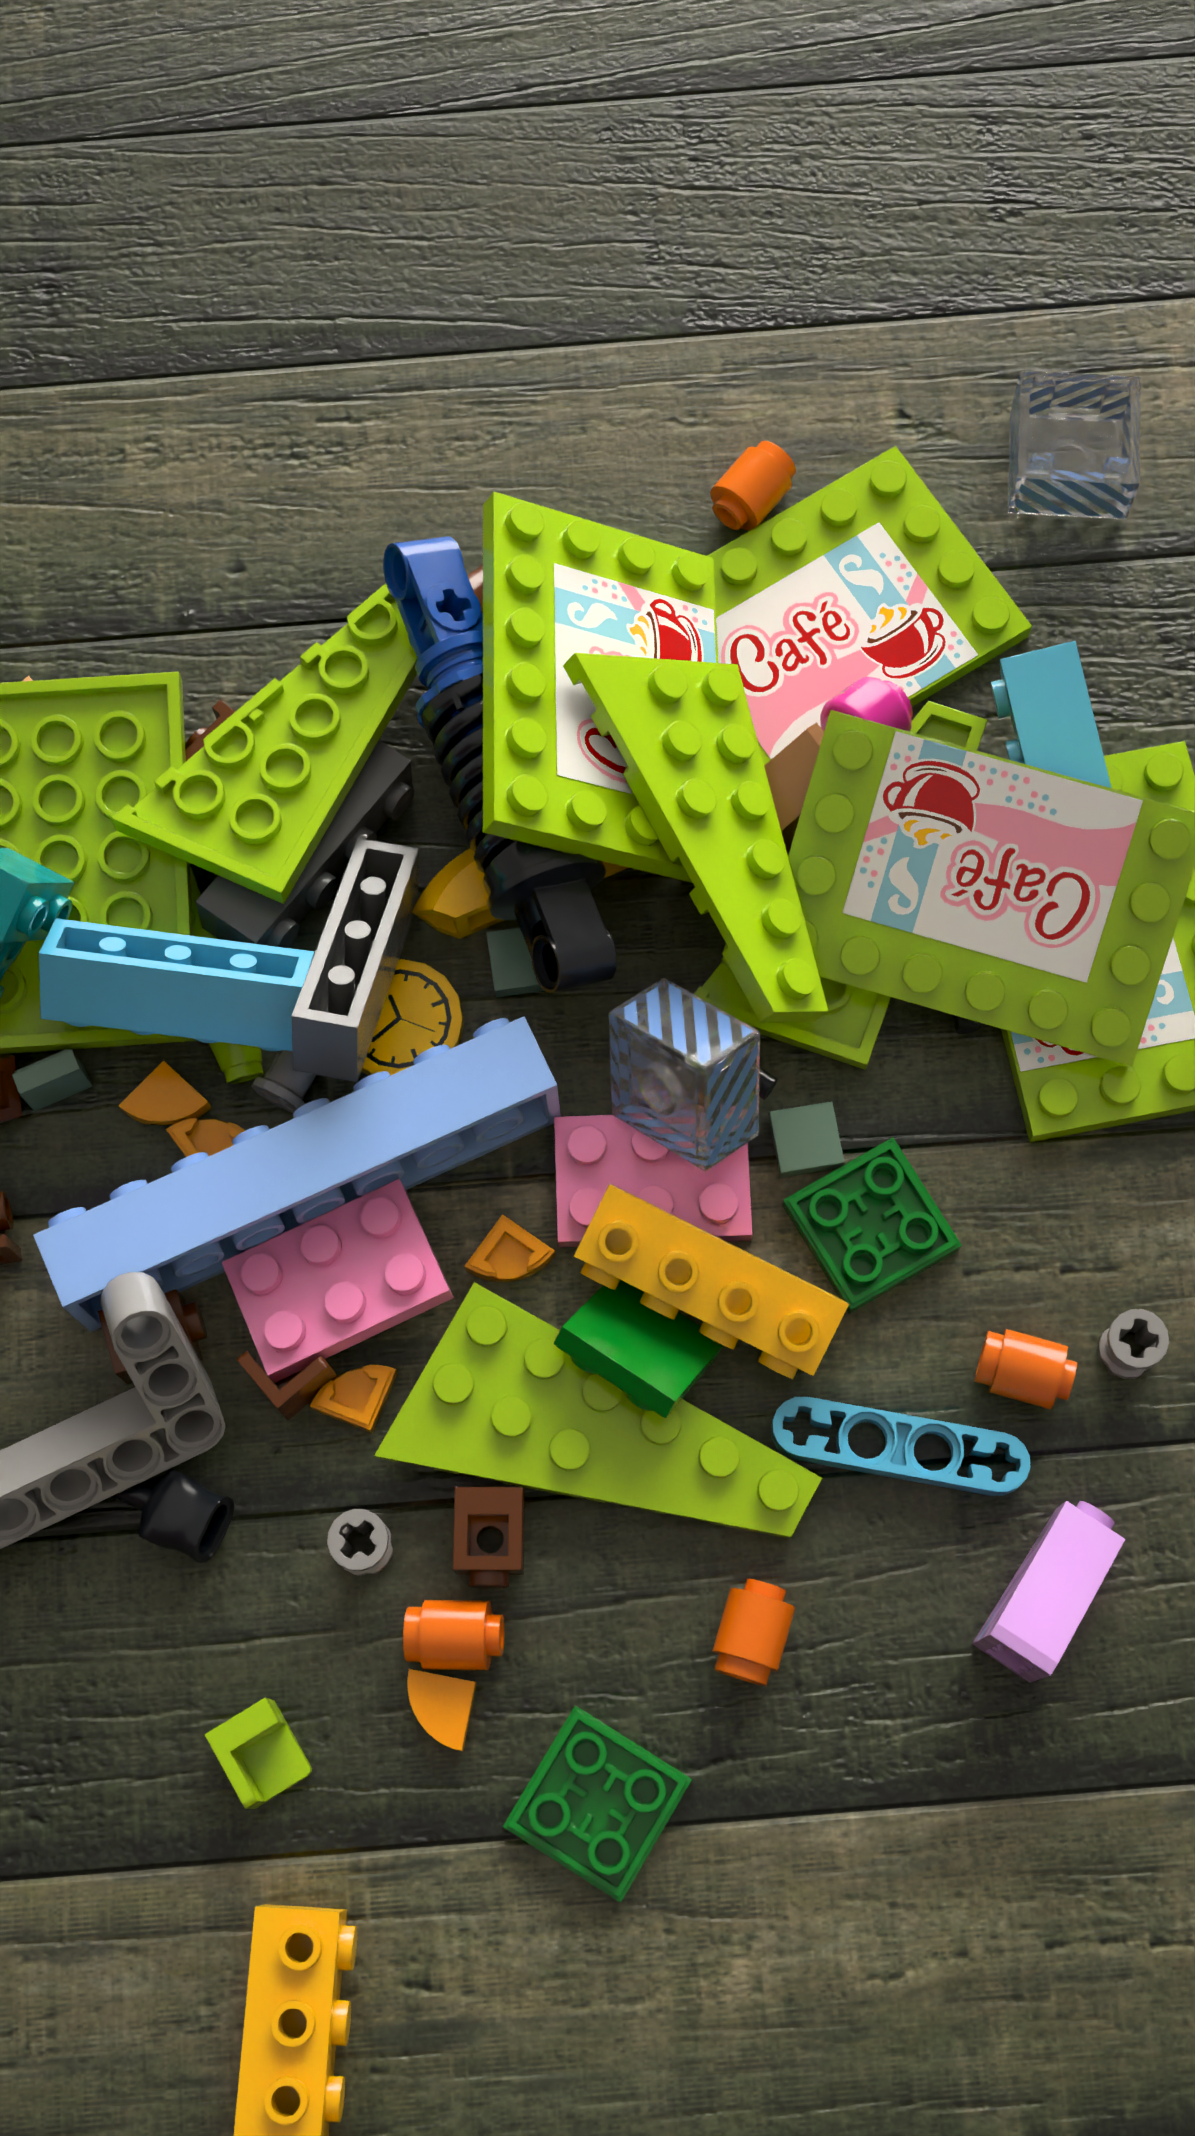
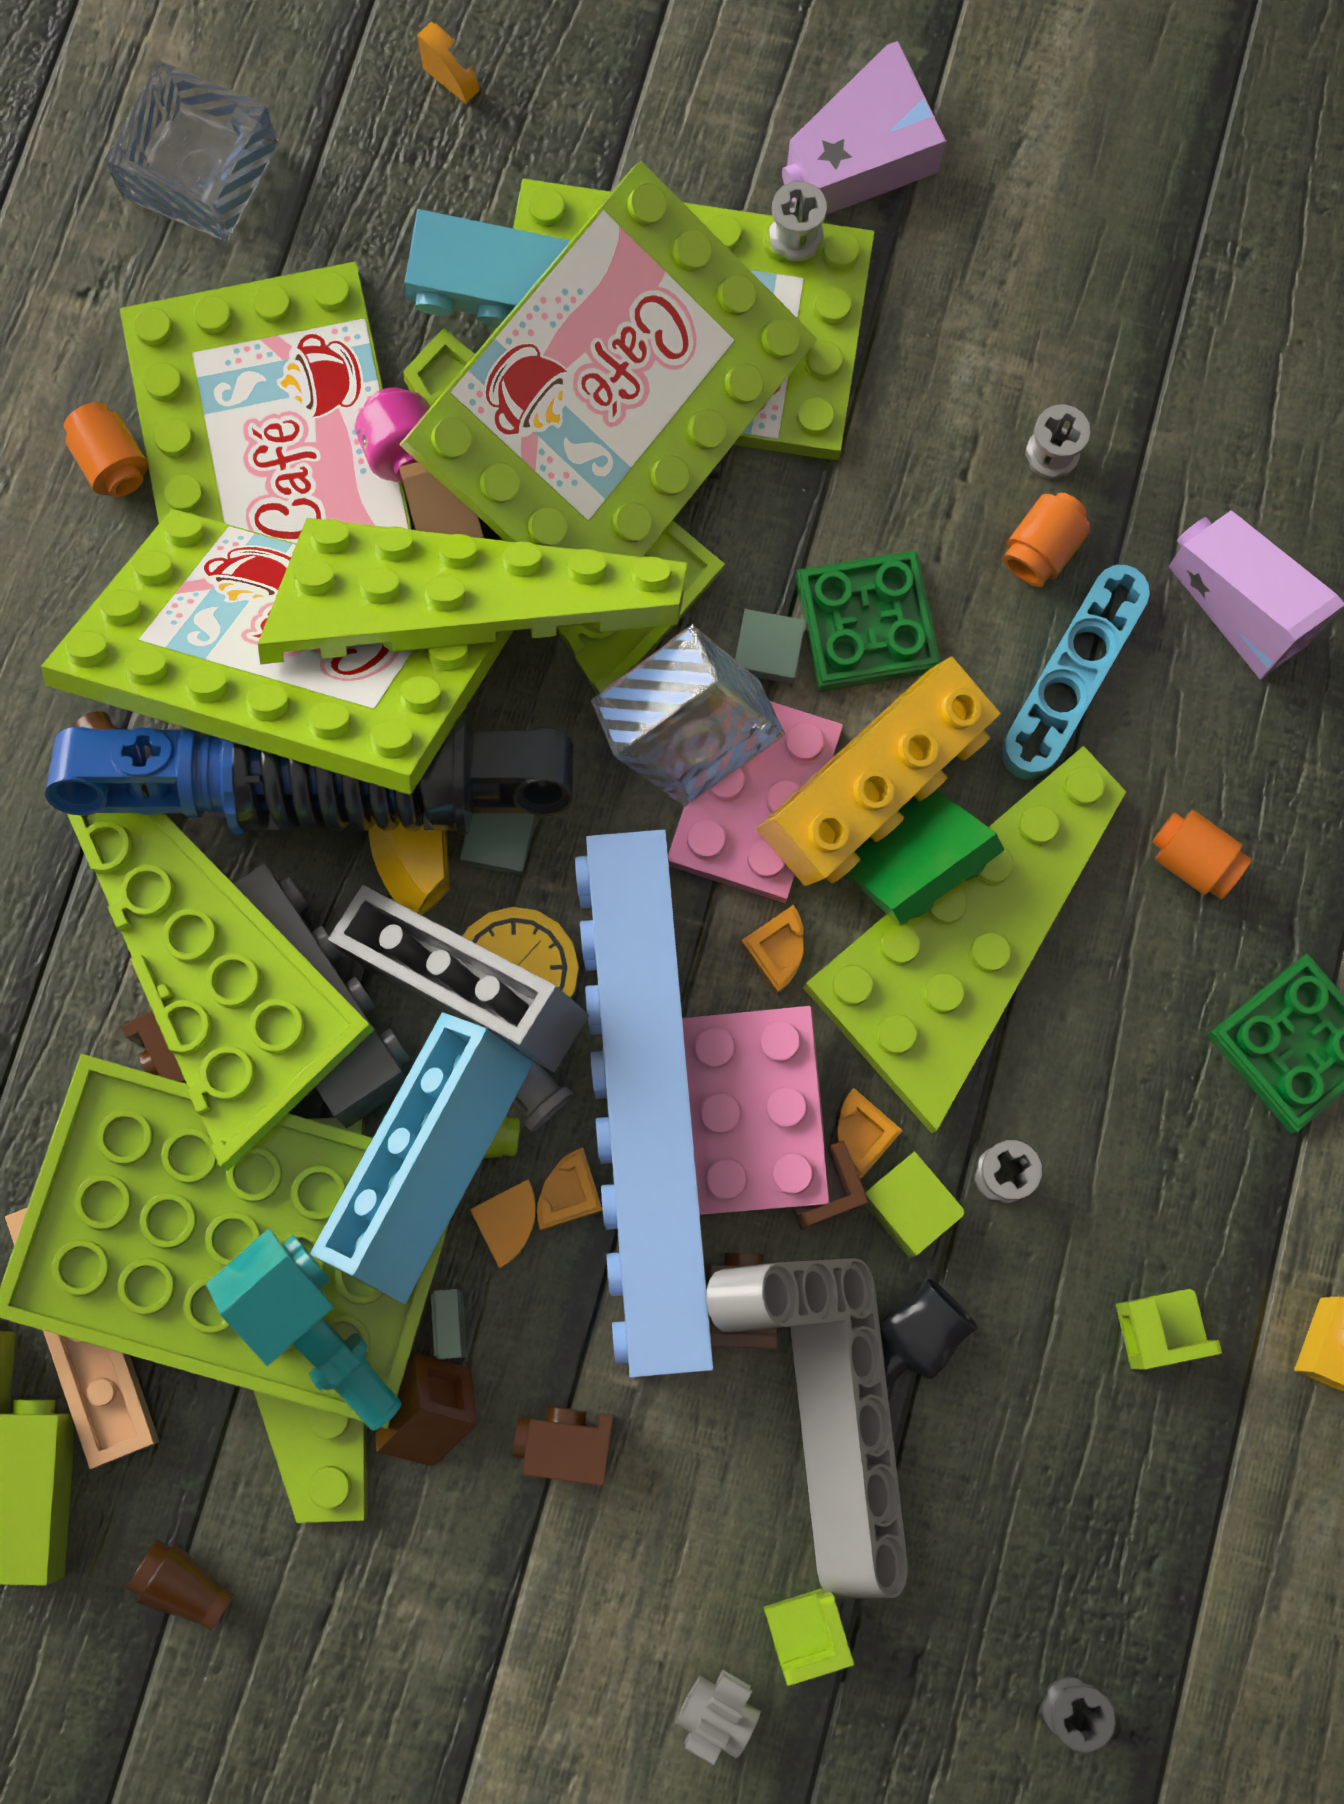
camera: 75 degrees left, 5 degrees up
orange brick [403,1600,505,1670] -> none
light orange tile [407,1669,477,1752] -> none
reddish brown brick [453,1487,525,1588] -> none
none -> lime panel [865,1151,964,1258]

